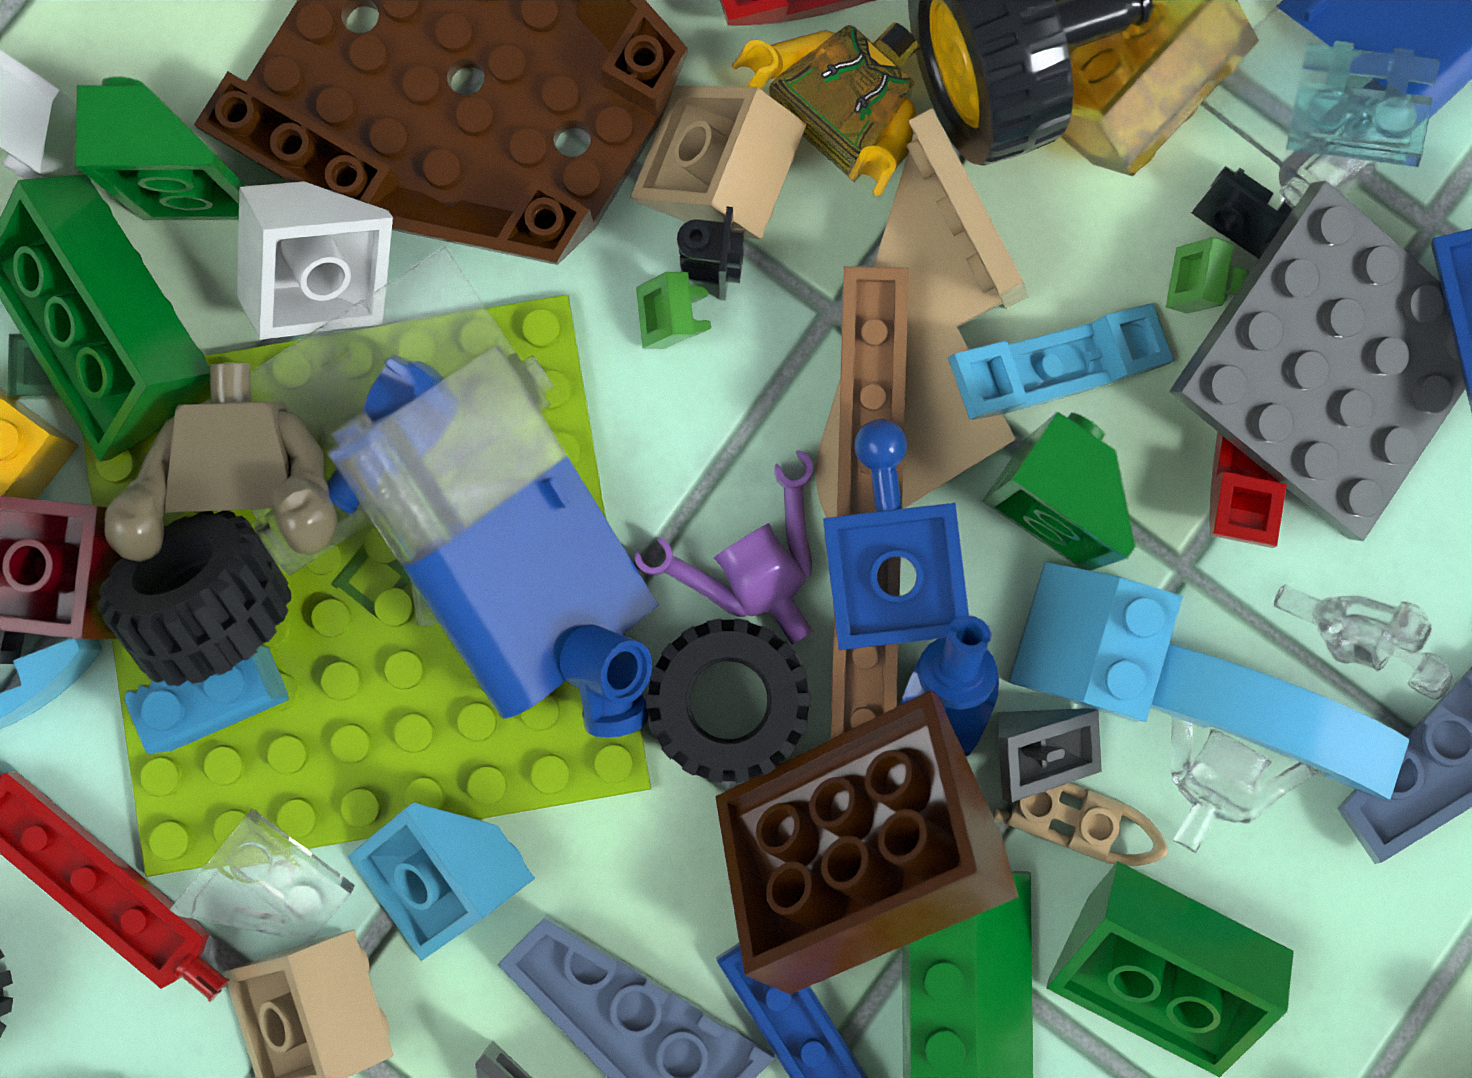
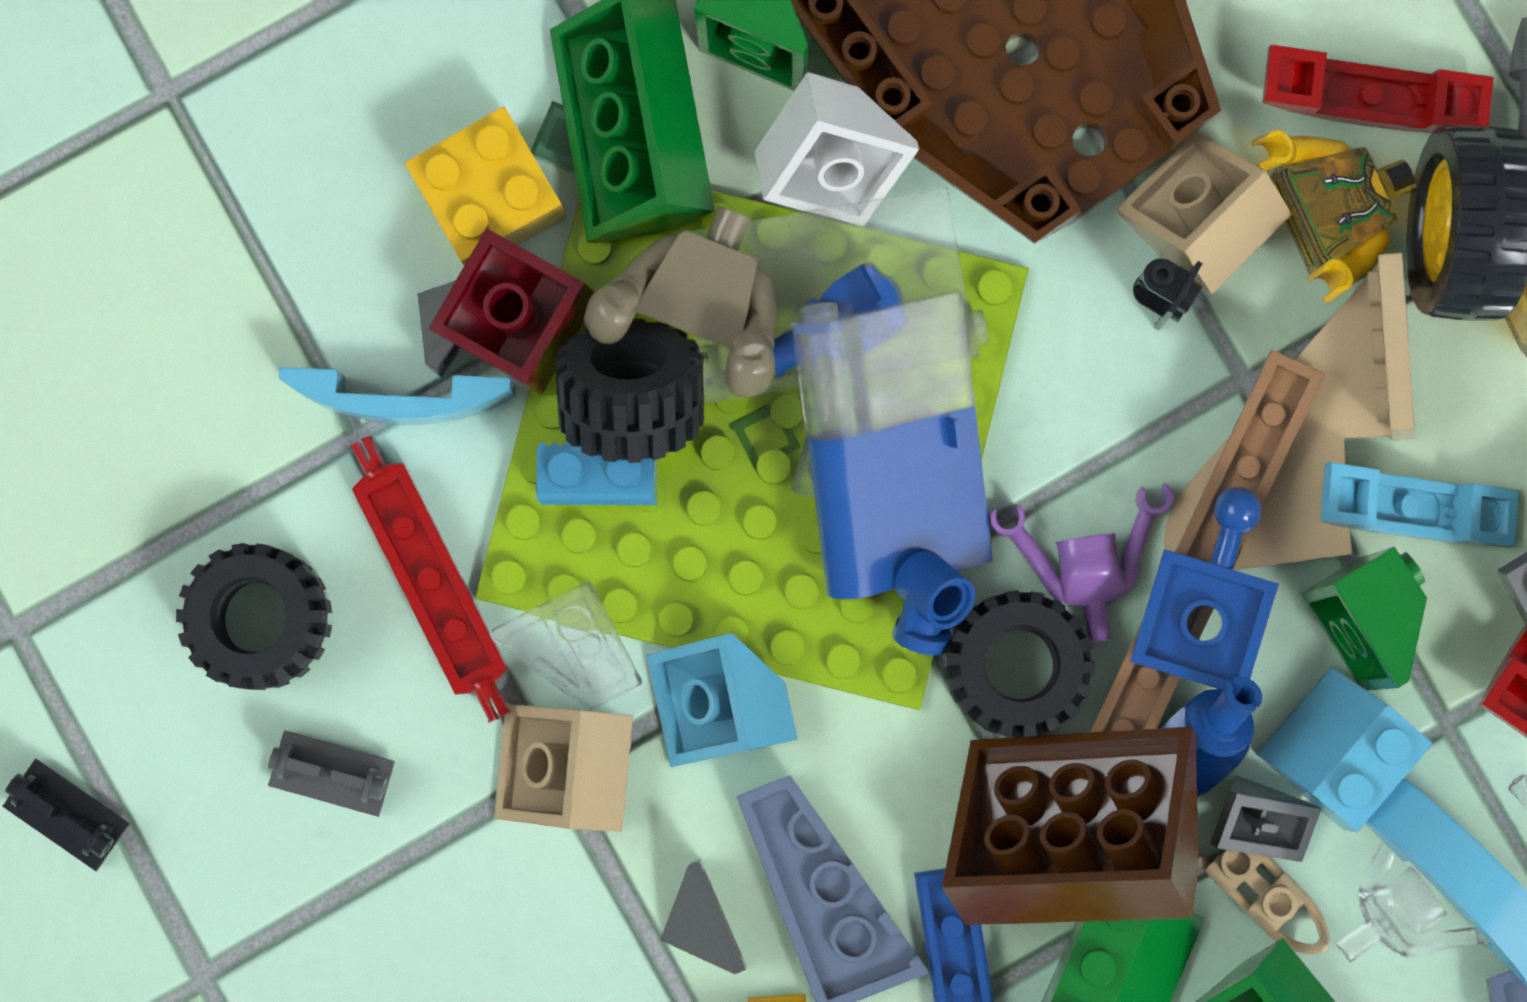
camera: 30 degrees right, 0 degrees up
bright green tile [636,272,711,349] -> none

